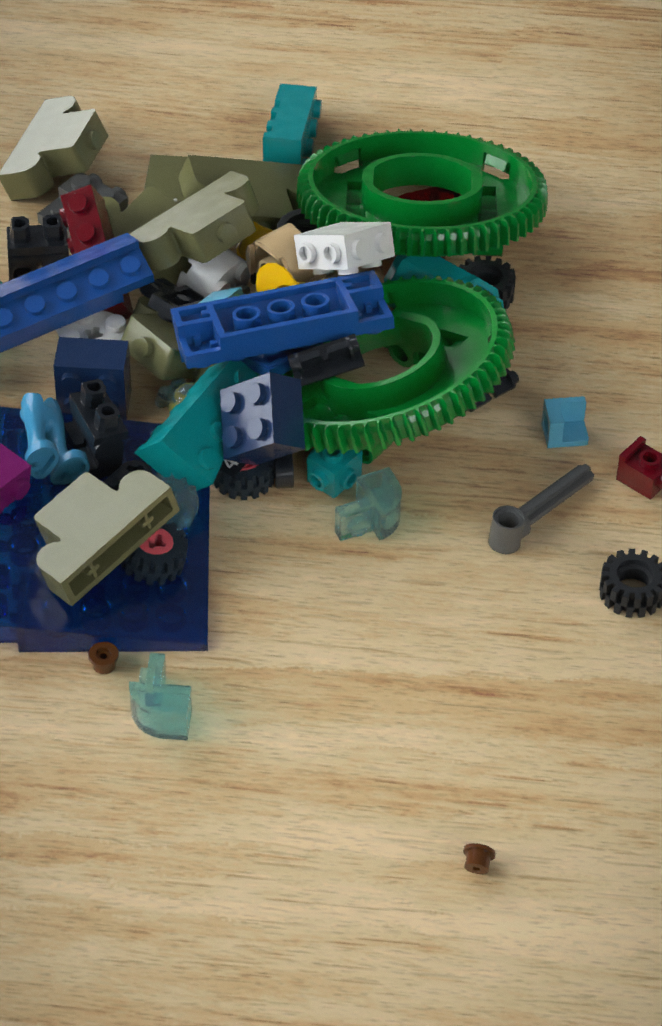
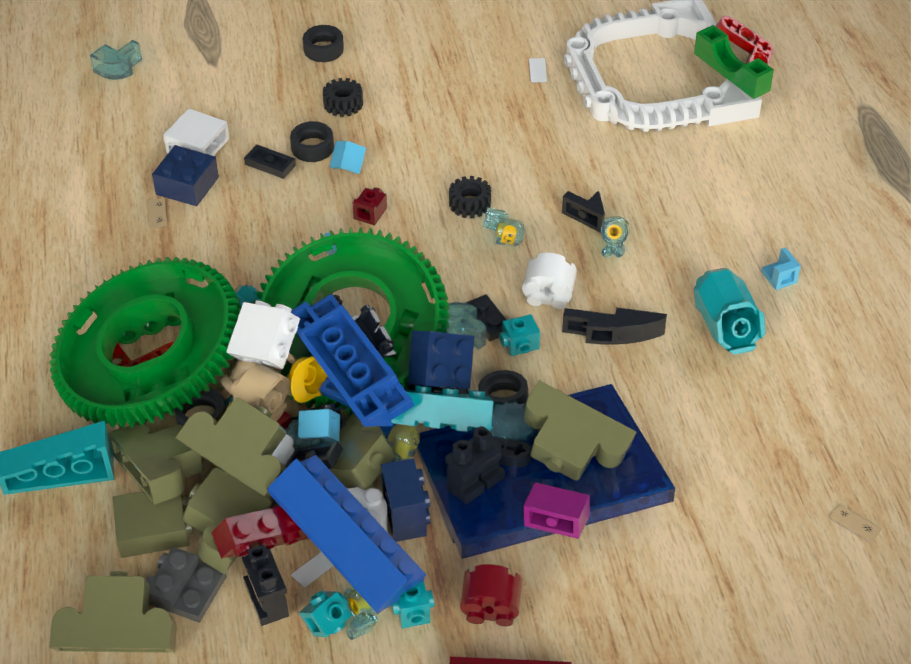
camera: 105 degrees left, 0 degrees up
dark azure piece [19,393,90,485] -> none
reddish brown piece [88,642,119,674] -> none
clear light blue brick [129,653,192,741] -> none
reddish brown piece [463,843,496,874] -> none
dark grey axle [488,464,594,554] -> none
none -> black plate [465,294,507,342]
none -> black tyre [478,370,529,417]
none -> clear light blue piece [483,208,525,246]
none -> teal brick [499,314,540,356]
none -> white brick [522,253,577,309]
none -> black slope [562,191,605,233]
none -> black slope [562,307,667,345]
none -> clear light blue piece [601,216,630,257]
none -> teal brick [694,268,766,355]
none -> medium azure panel [761,247,801,290]

